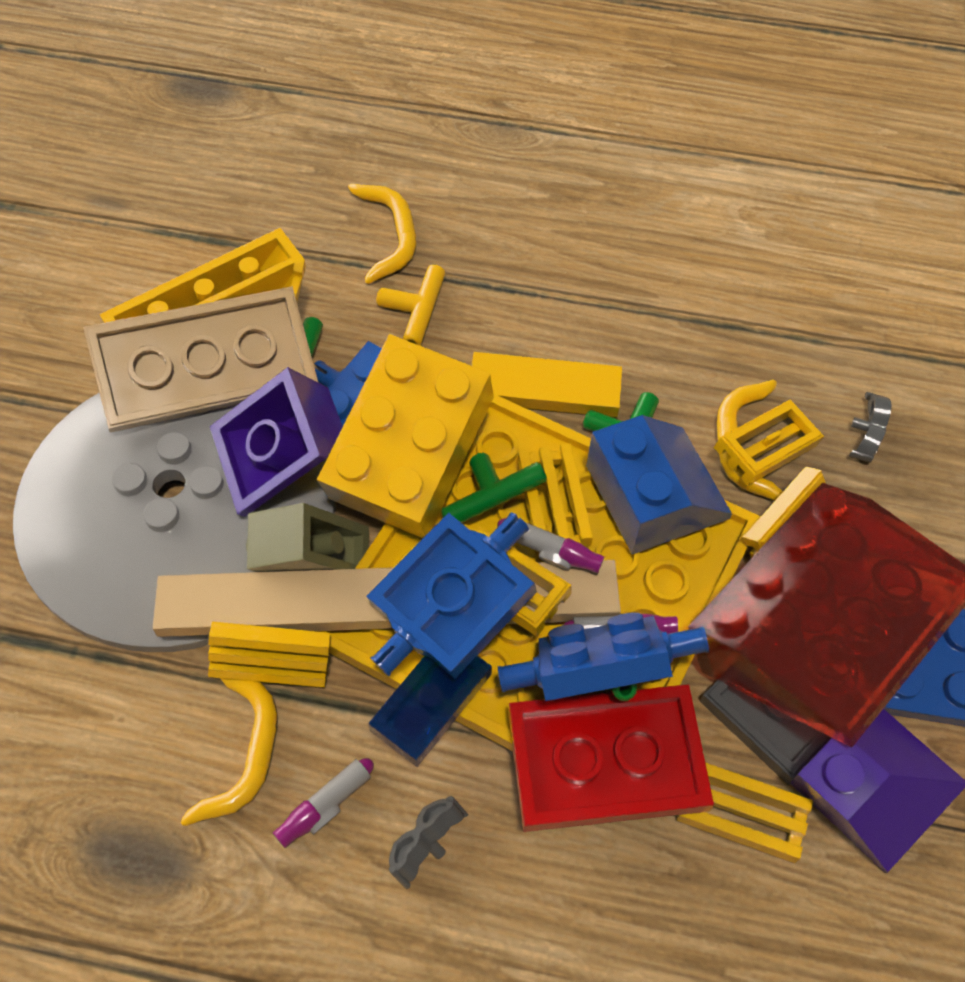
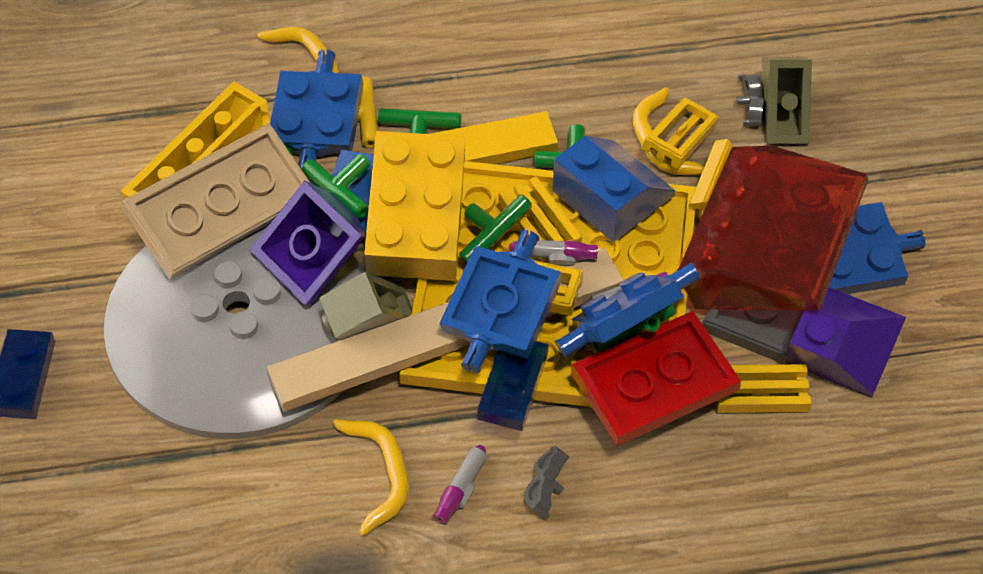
camera: 20 degrees left, 5 degrees down
yellow tile [208,622,331,688] -> none
none -> blue plate [270,49,364,179]
none -> green piece [302,154,370,218]
none -> green piece [378,108,462,134]
none -> olive slope [762,57,812,144]

